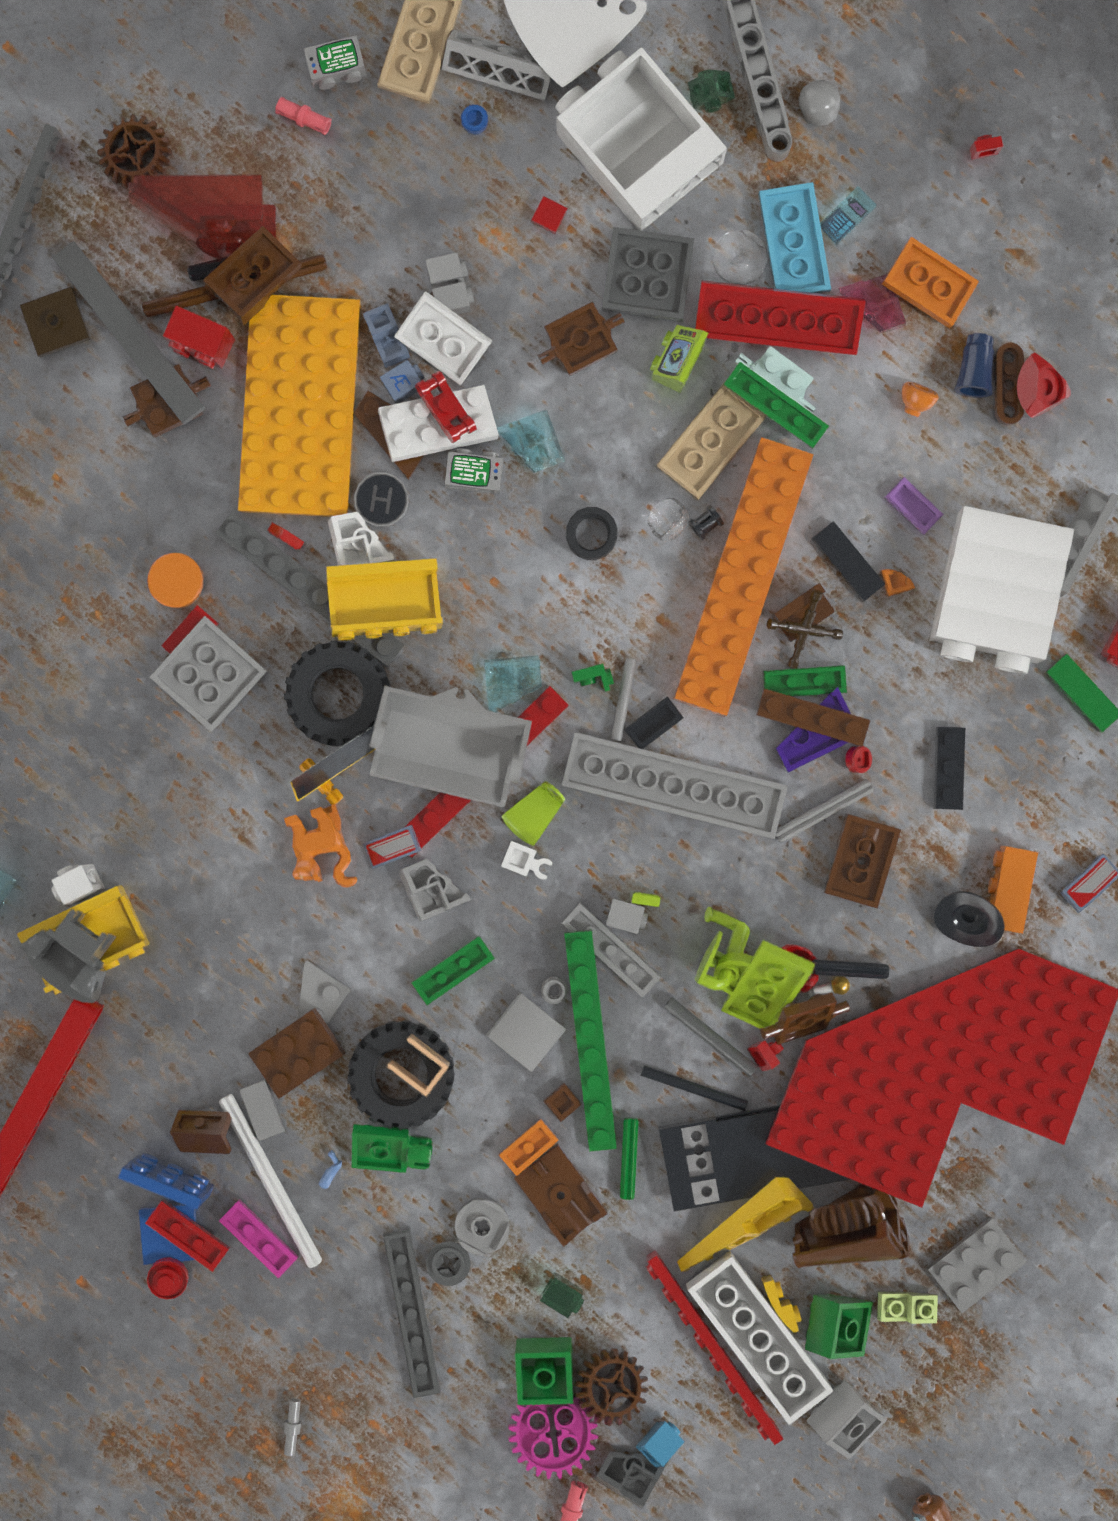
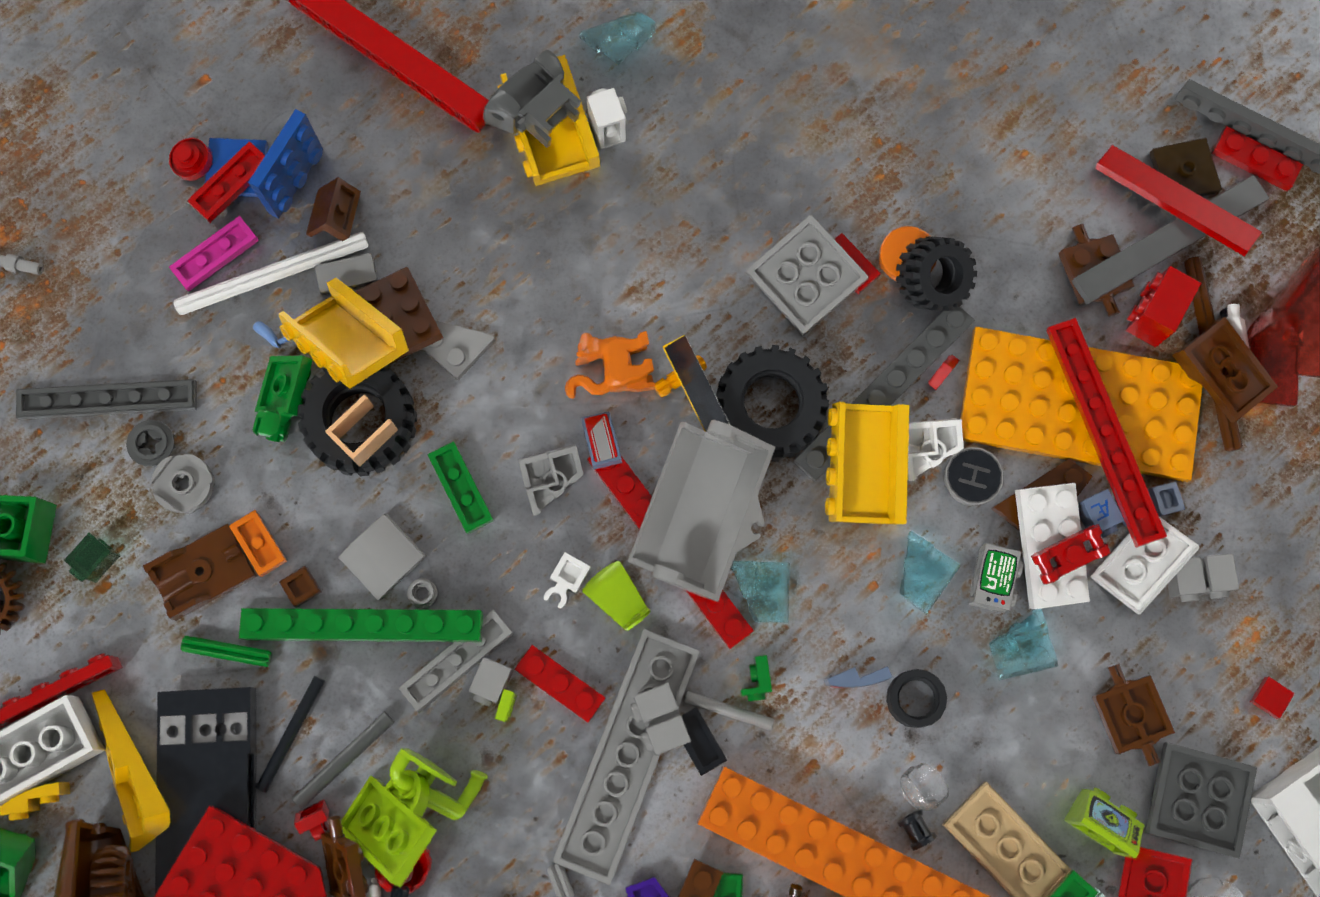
camera: 95 degrees right, 10 degrees down
none -> yellow panel [278,277,409,389]
none -> red plate [514,645,606,723]
none -> light grey piece [630,683,691,755]
none -> sand blue slope [824,666,893,689]
none -> black tyre [896,236,977,312]
none -> clear light blue slope [900,531,960,615]
none -> red plate [1046,318,1167,548]
none -> red tile [1095,145,1262,257]
none -> red plate [1211,126,1303,192]
none -> white bar [1226,304,1250,349]

